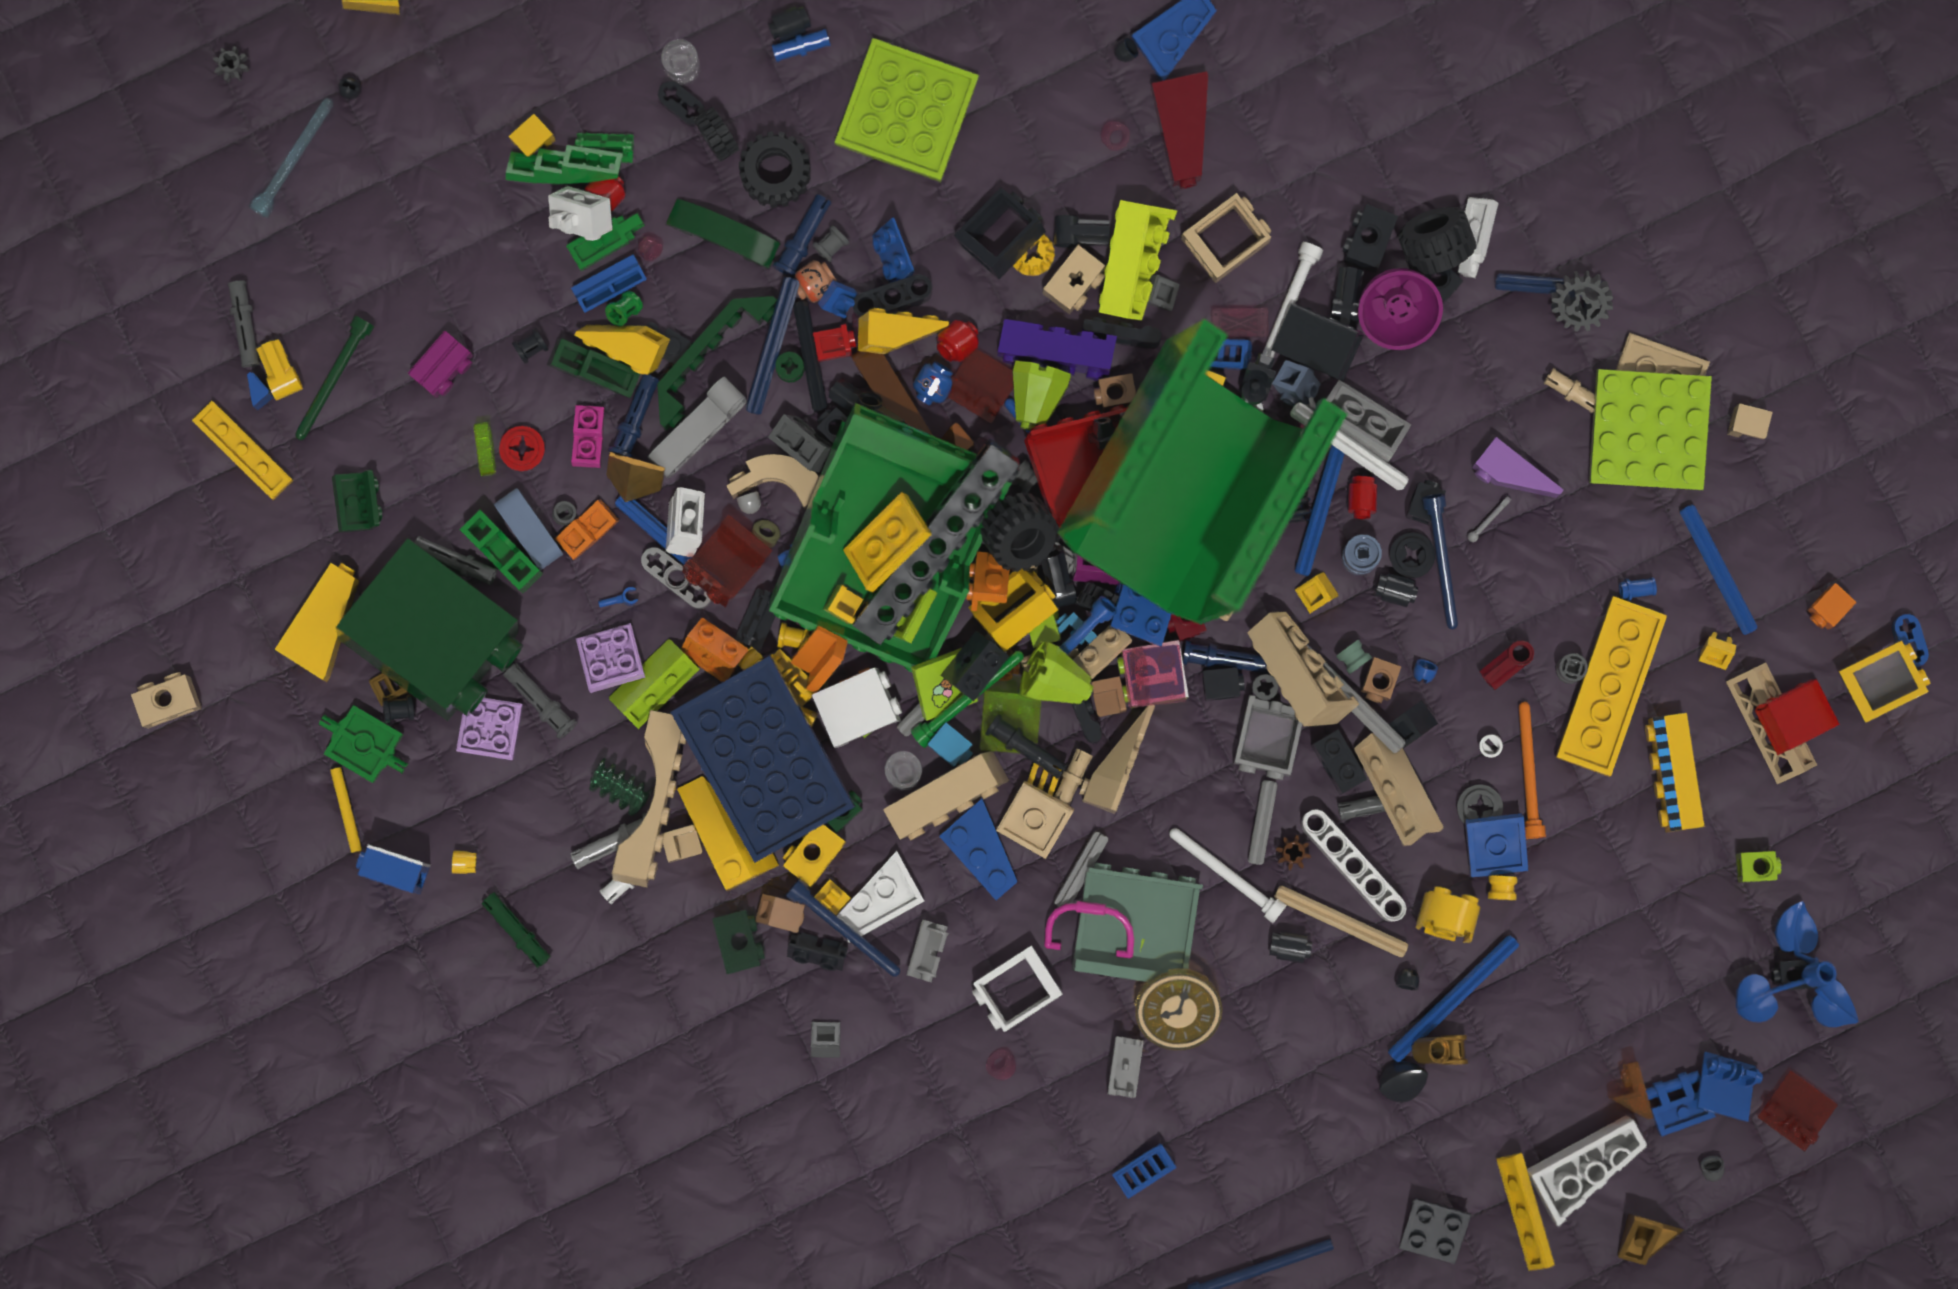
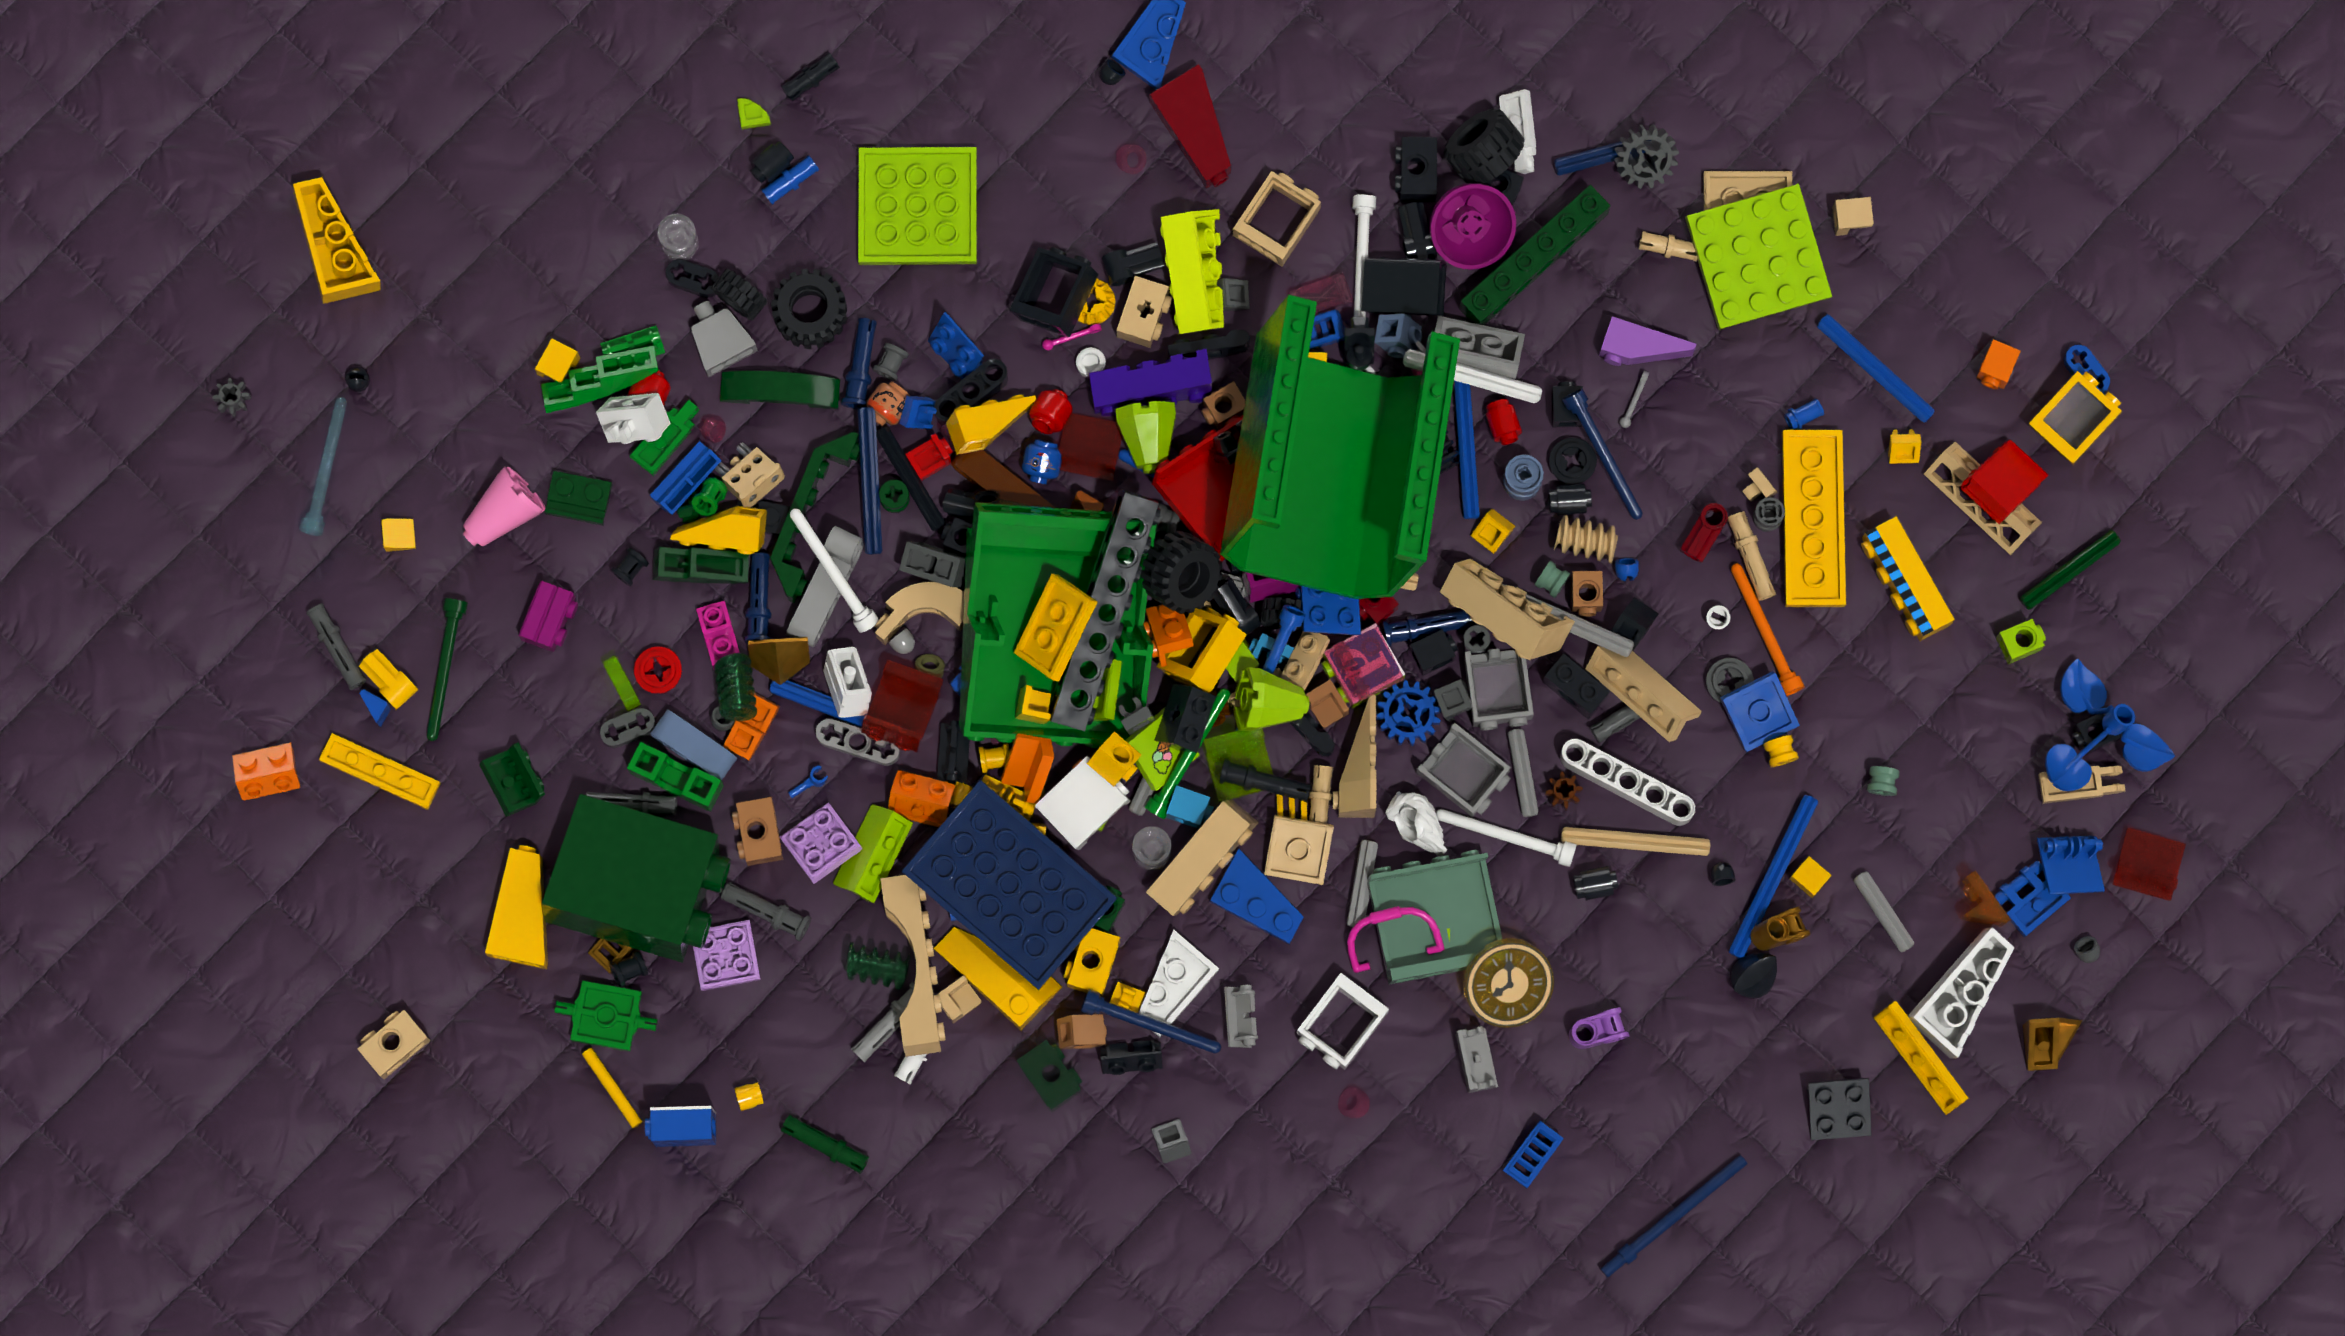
camera: 20 degrees left, 5 degrees down
yellow brick [1416,887,1480,943] -> none
none -> orange bracket [232,742,300,801]
none -> yellow slope [381,519,416,552]
none -> bright pink cone [463,466,546,546]
none -> dark green plate [544,471,613,526]
none -> dark grey beam [600,708,656,748]
none -> dark green hand [678,484,701,523]
none -> light grey torso [691,301,758,378]
none -> clear green piece [714,653,757,722]
none -> tan piece [715,443,785,508]
none -> medium nougat brick [732,797,784,866]
none -> white piece [790,508,879,633]
none -> dark pink hinge [1042,324,1102,351]
none -> white tile [1076,347,1106,378]
none -> yellow brick [1087,731,1141,787]
none -> dark grey tile [1119,697,1156,735]
none -> blue gear [1376,680,1441,746]
none -> white hair [1385,791,1447,856]
none -> window [1416,723,1511,818]
none -> dark grey panel [1434,679,1474,722]
none -> dark green brick [1459,184,1611,326]
none -> tan piece [1554,515,1618,564]
none -> medium lavender piece [1569,1007,1630,1049]
none -> tan pin [1727,511,1776,601]
none -> tan tile [1742,467,1778,501]
none -> yellow slope [1790,856,1832,898]
none -> light grey axle [1854,871,1914,952]
none -> sand green wheel [1867,766,1900,796]
none -> dark green axle [2020,530,2121,610]
none -> tan hinge [2038,766,2125,804]

